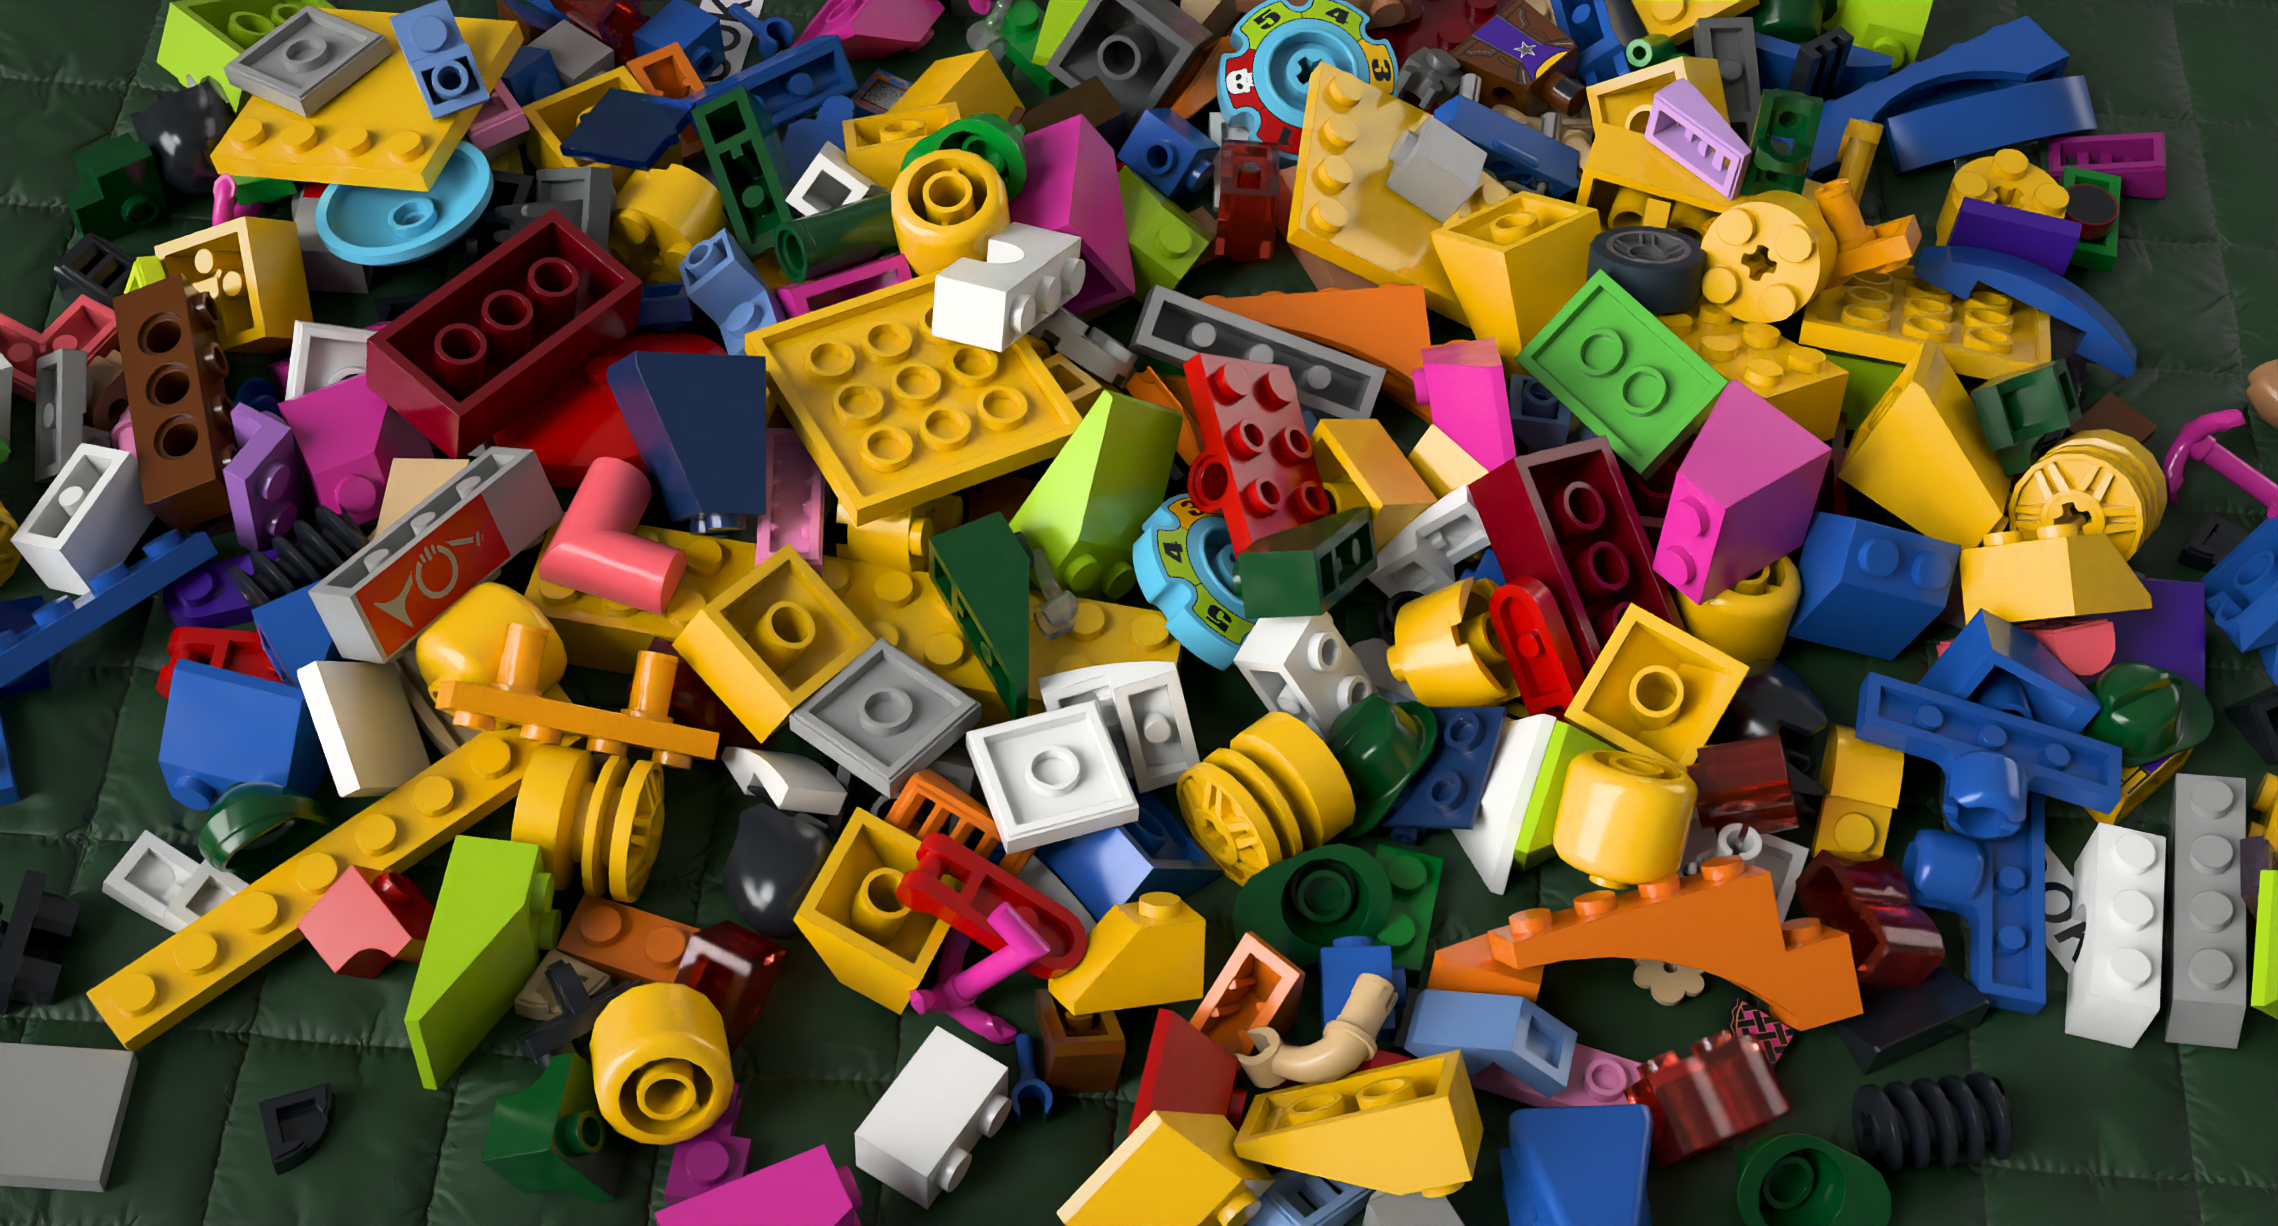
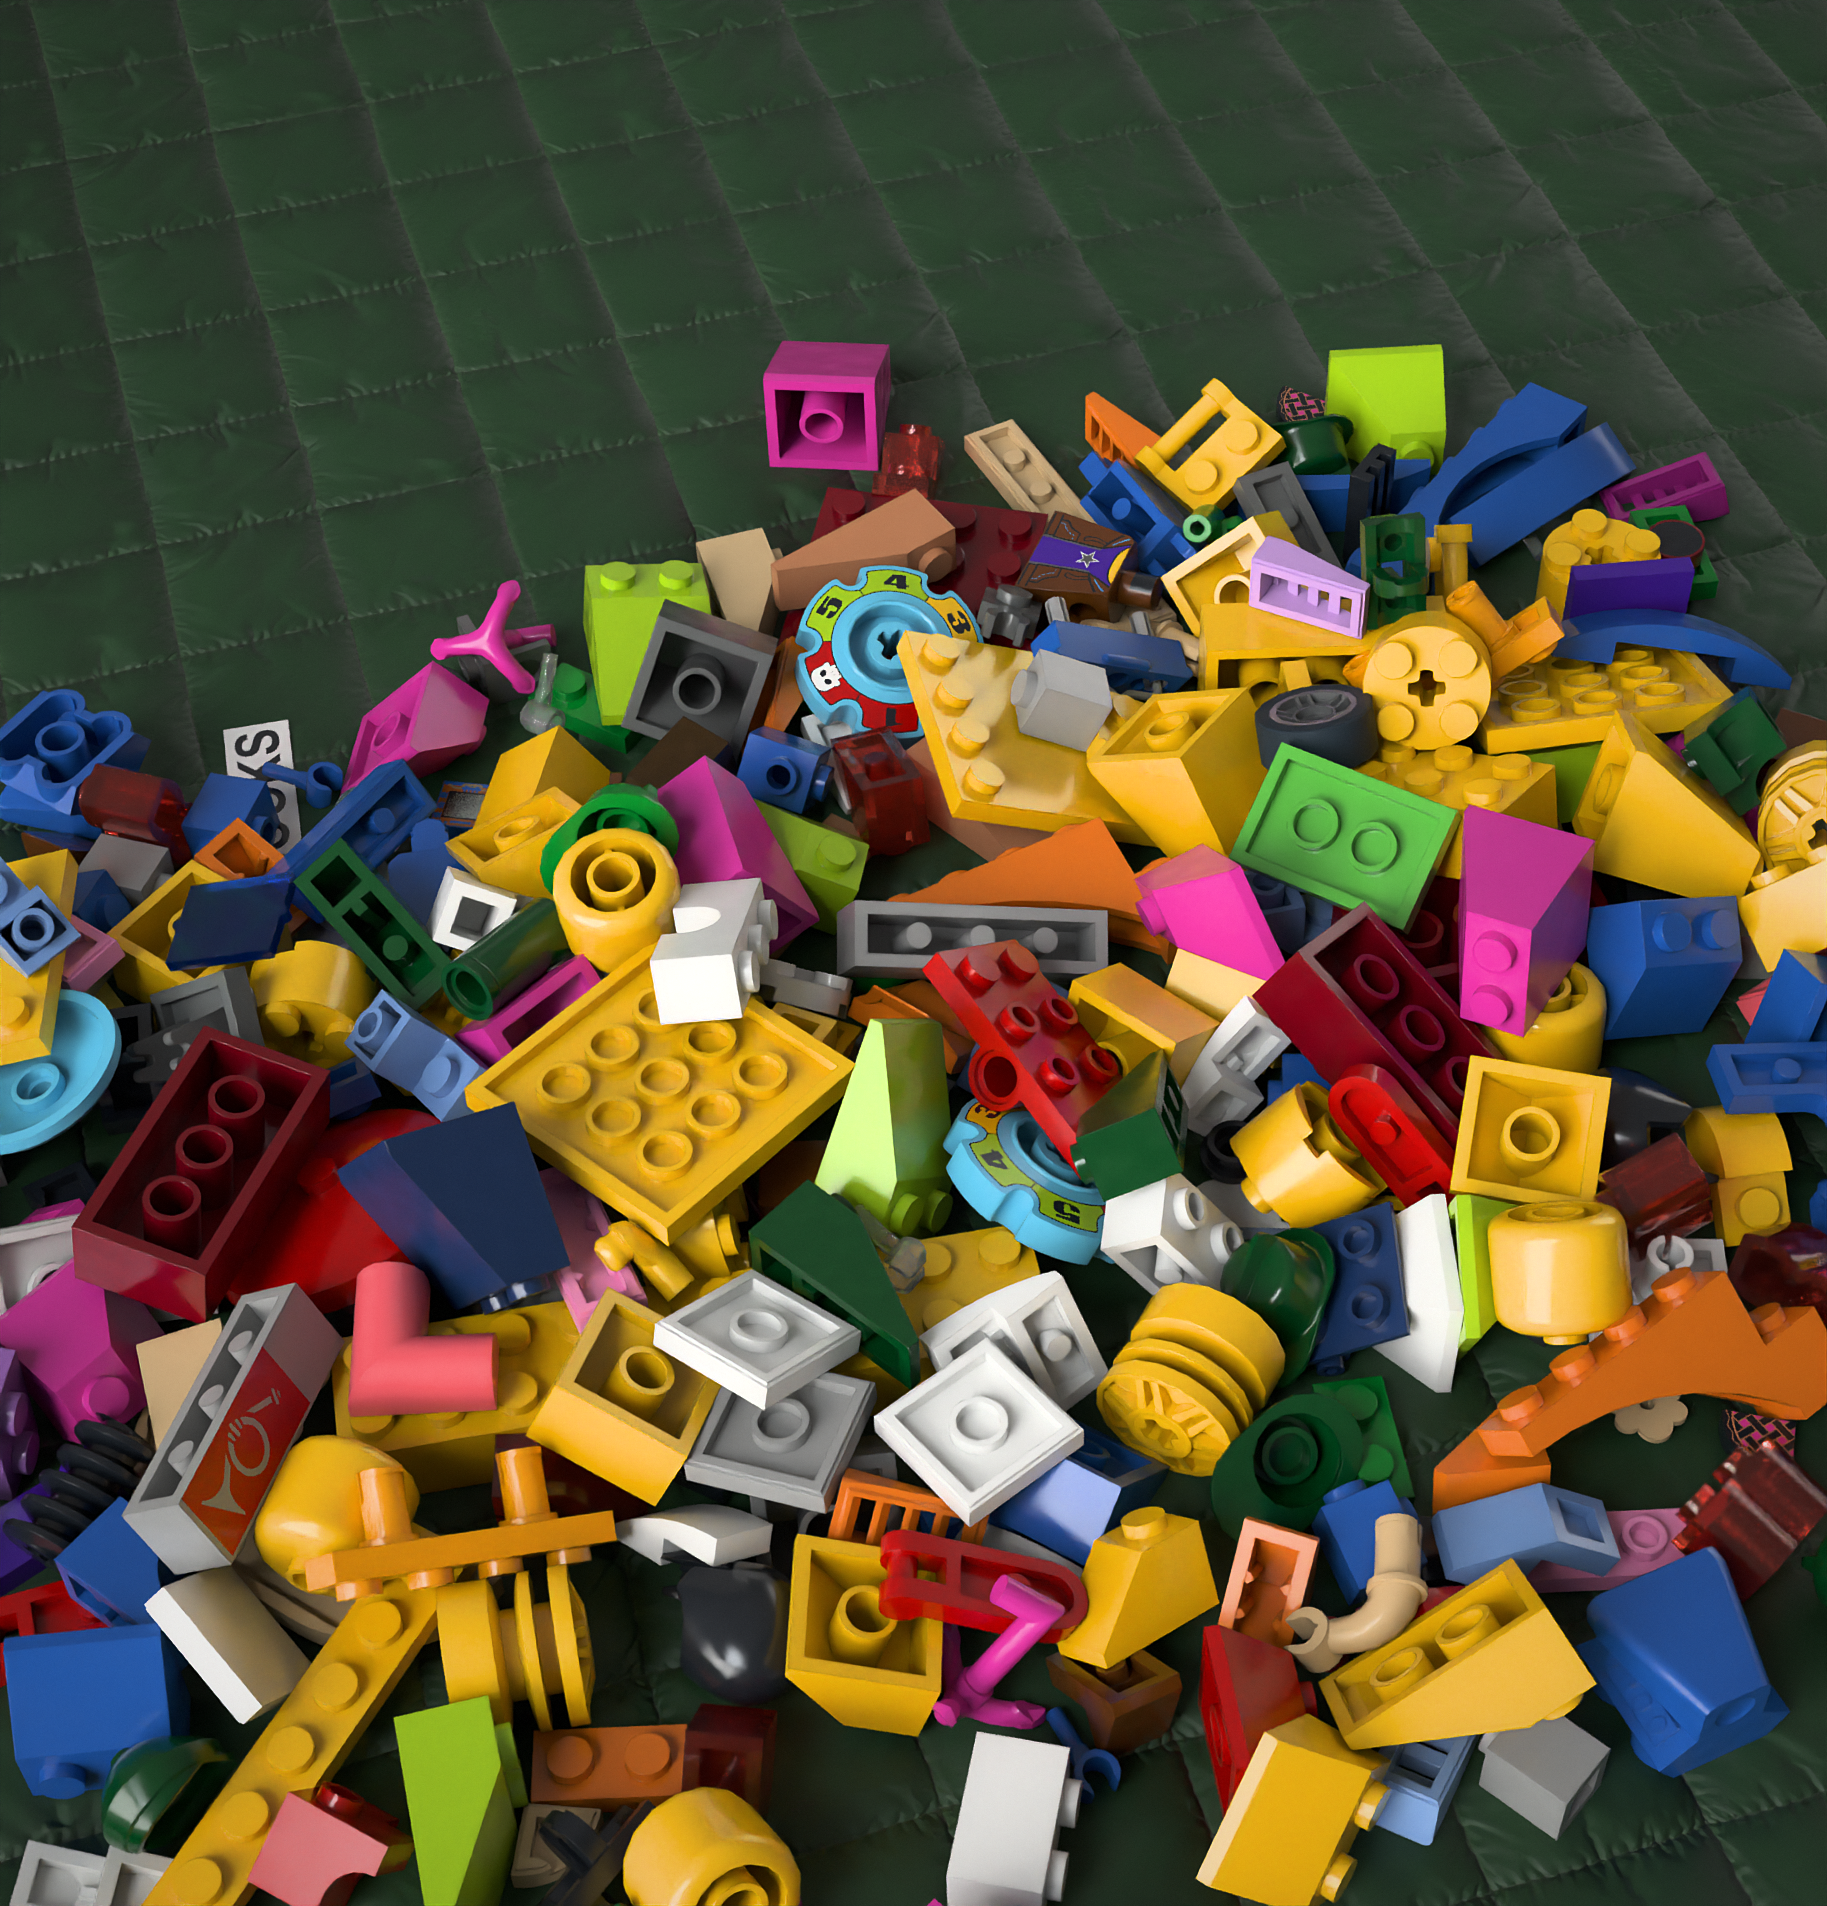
camera: 15 degrees left, 5 degrees down
none -> yellow arm [594,1221,695,1302]
none -> white tile [653,1269,861,1410]

